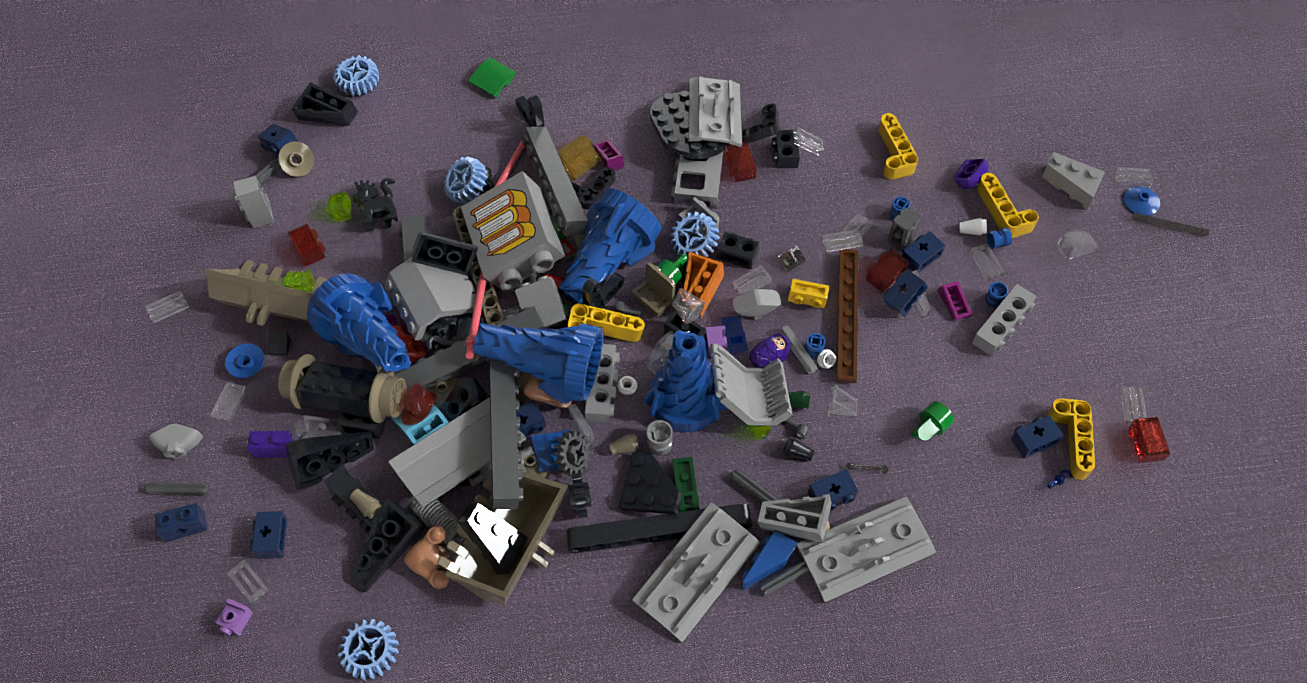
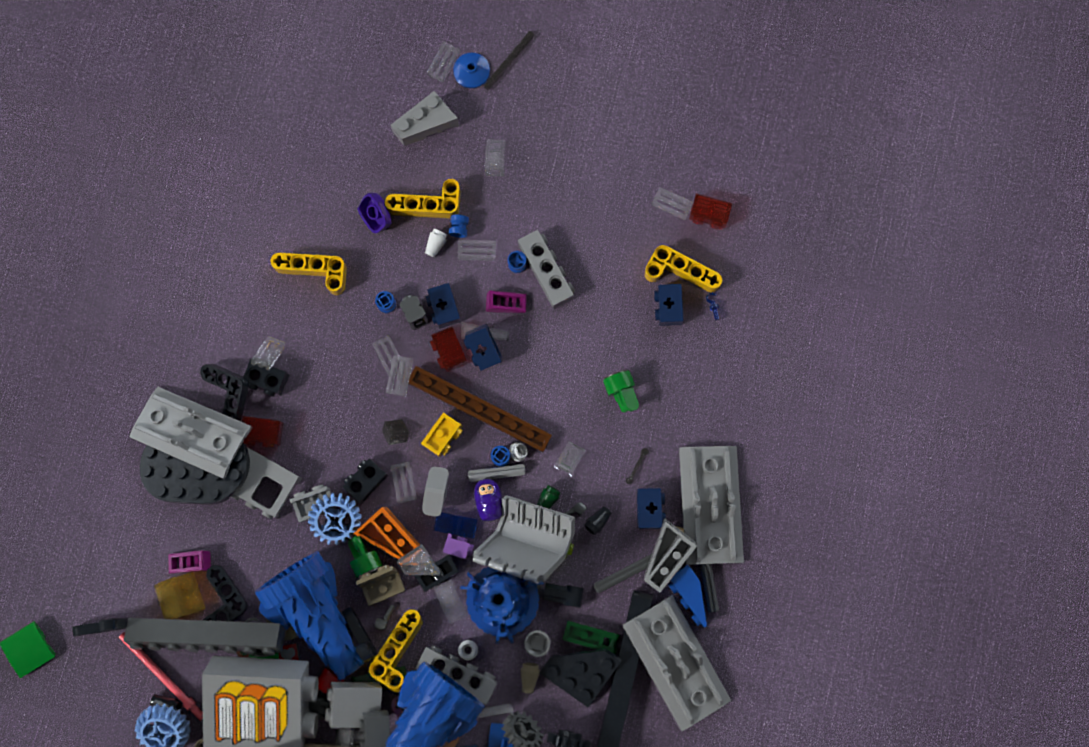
camera: 65 degrees left, 20 degrees up
none -> black piece [543,583,584,608]

